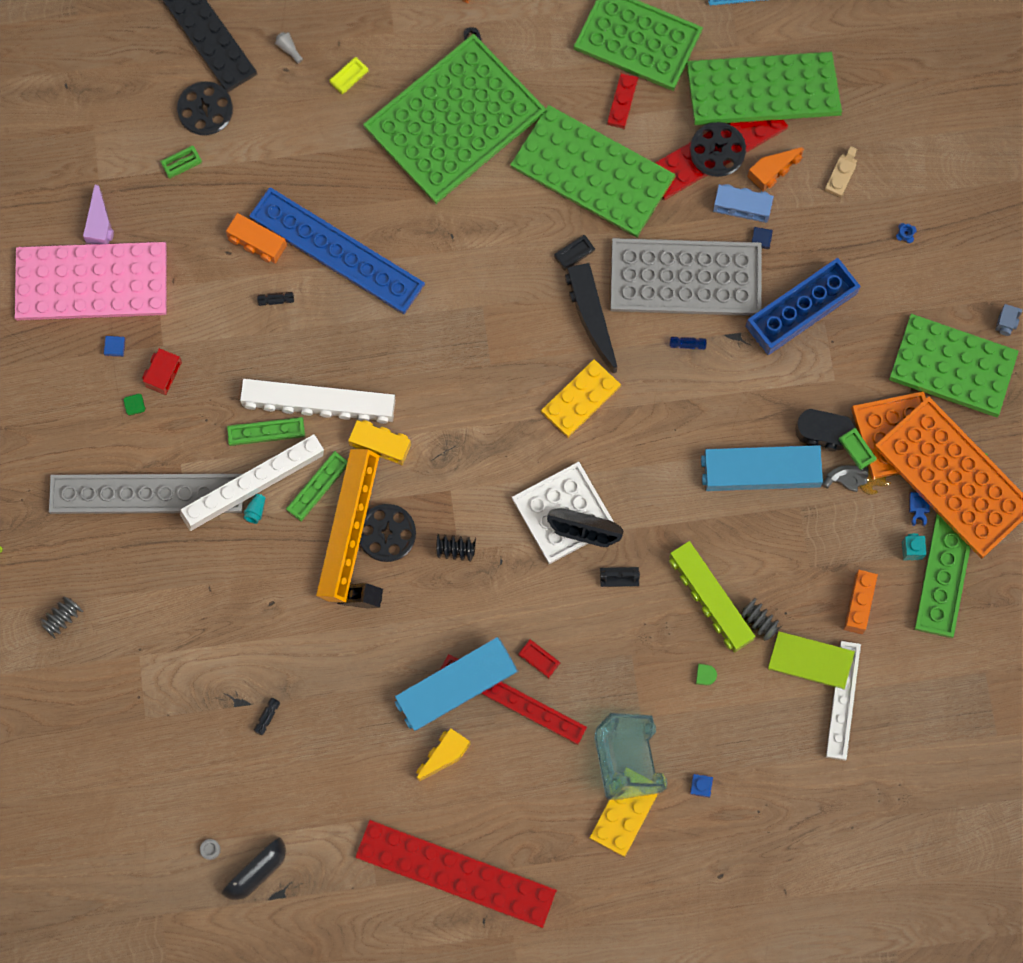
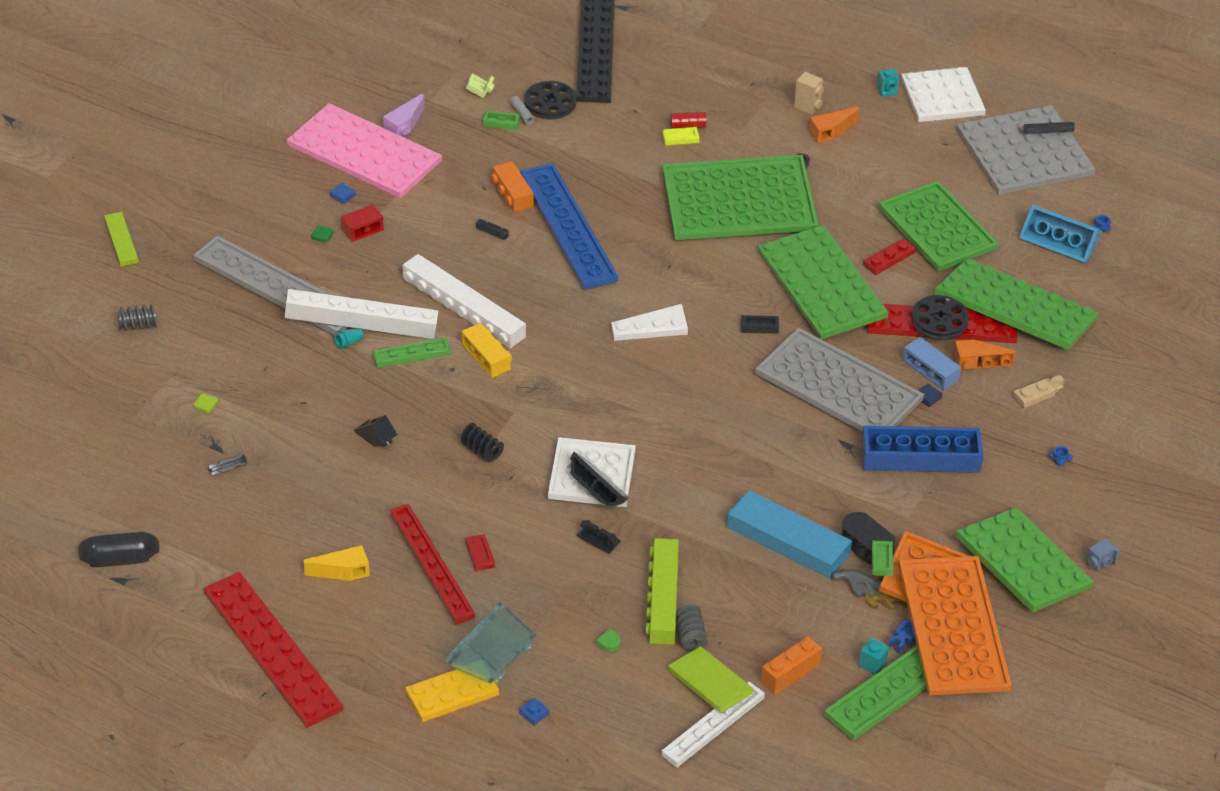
camera: 35 degrees right, 30 degrees down
light grey tile [200,839,221,860] -> none
bright green tile [227,417,305,446] -> none
light grey cone [275,32,303,64] -> none
light orange brick [316,449,380,603] -> none
black wedge [360,504,416,562] -> none
dark azure brick [395,637,519,731] -> none
yellow plate [541,359,621,438] -> none
black slope [565,263,618,373] -> none
clear blue axle [670,337,707,350] -> none
none -> lime piece [194,393,218,413]
none -> yellowish green bracket [465,74,494,98]
none -> light grey piece [510,96,534,125]
none -> white wing [611,304,688,341]
none -> red axle [670,112,707,129]

